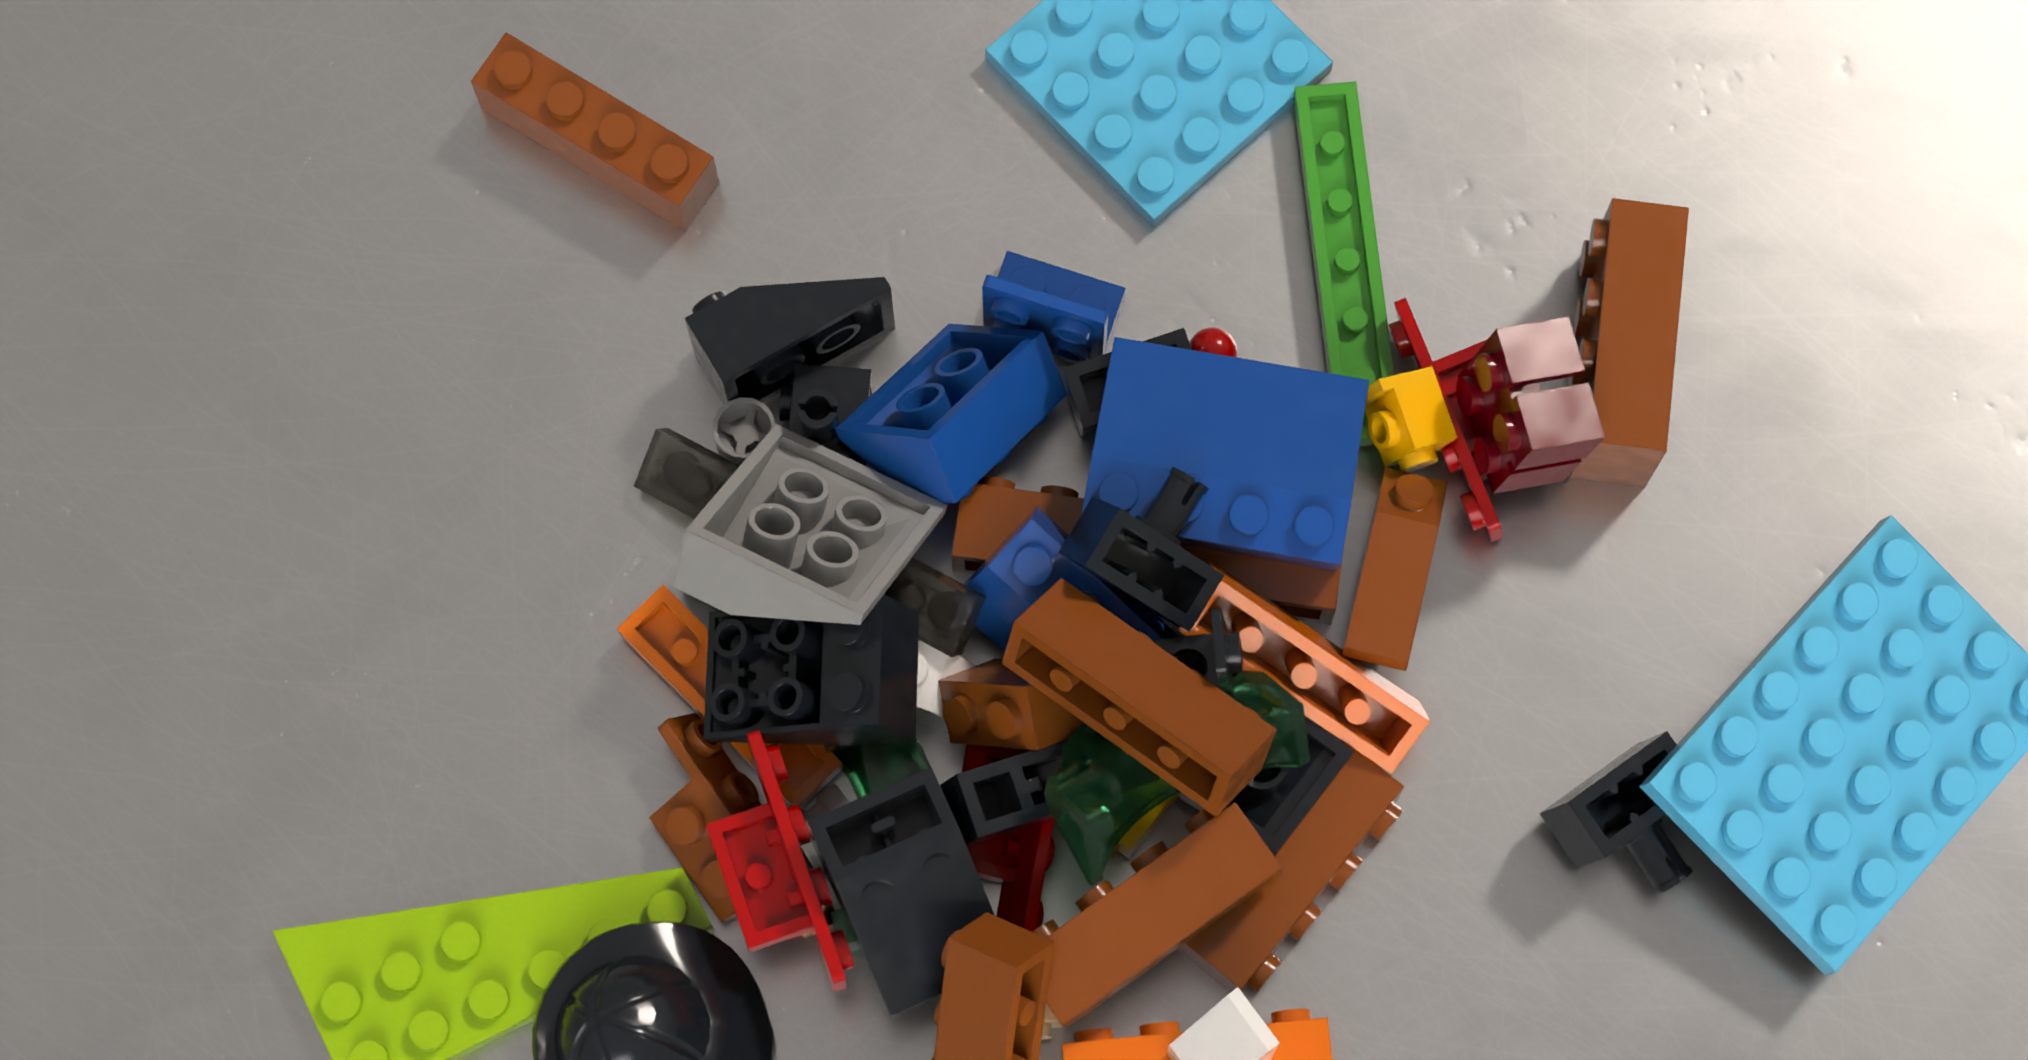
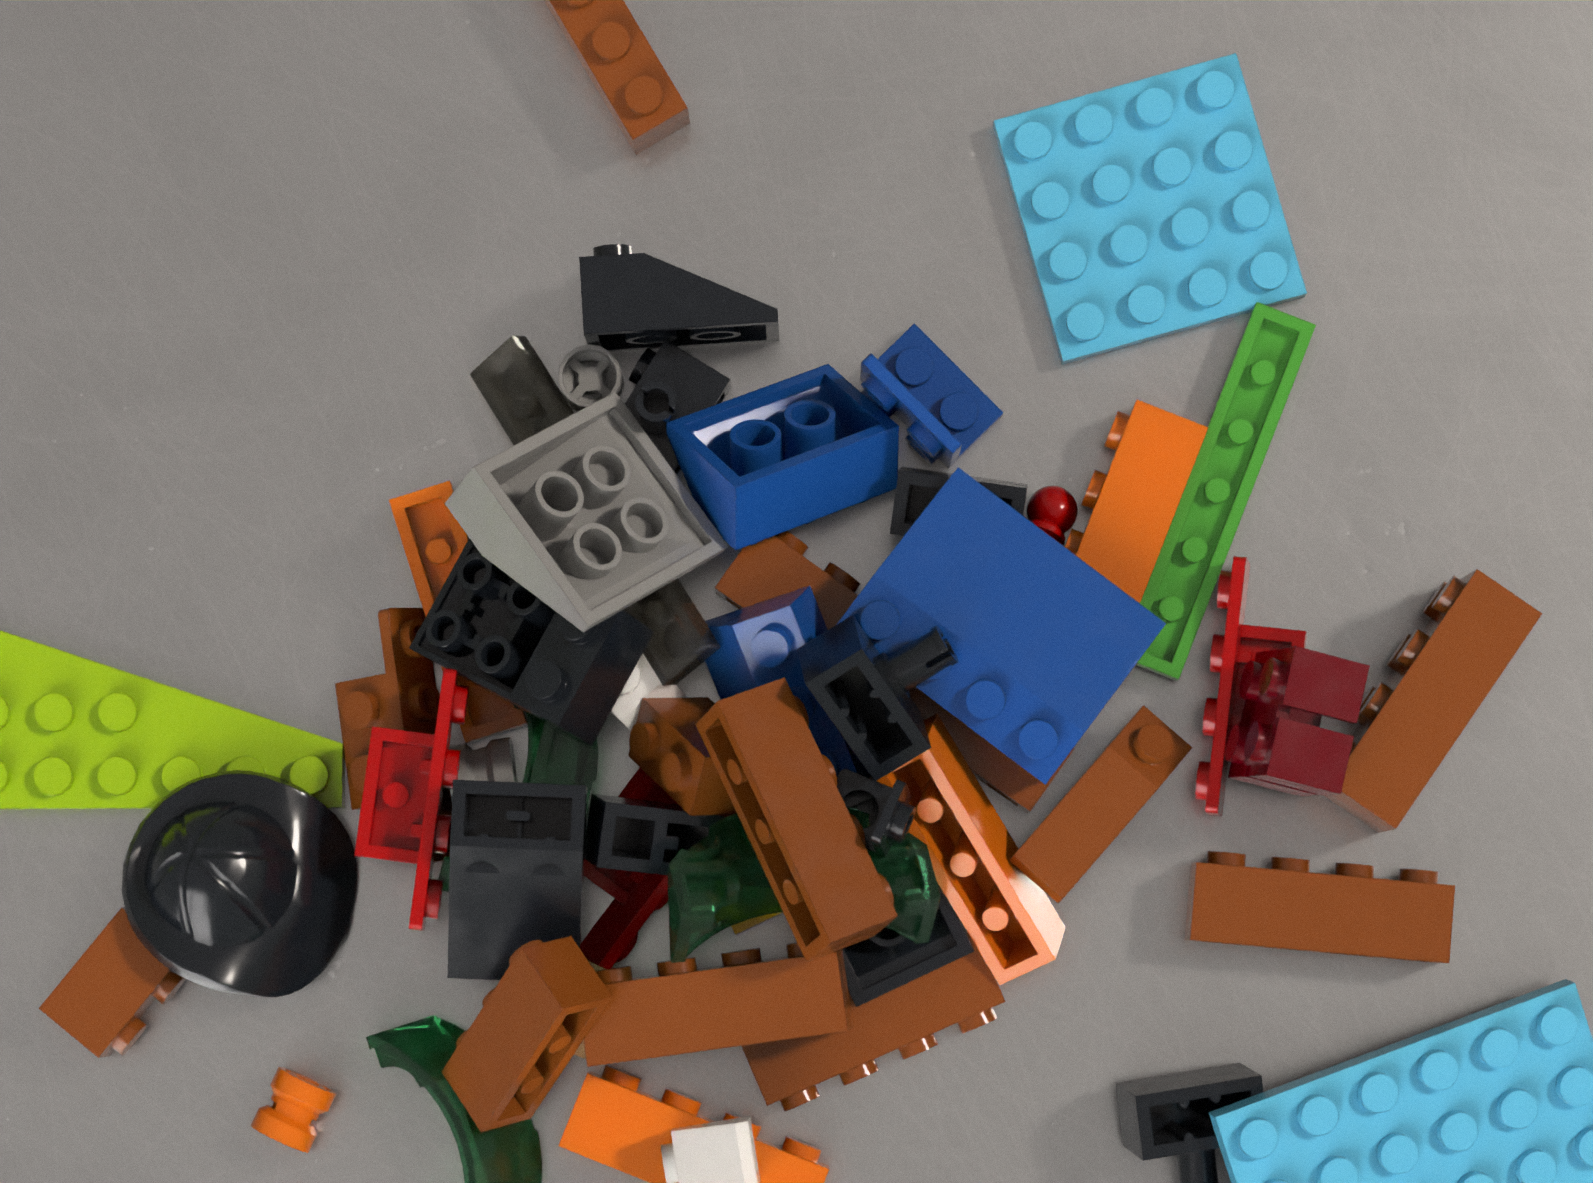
camera: 30 degrees right, 10 degrees up
yellow brick [1365,366,1458,473] -> none
none -> orange brick [1065,400,1209,603]
none -> dark orange brick [1184,851,1455,963]

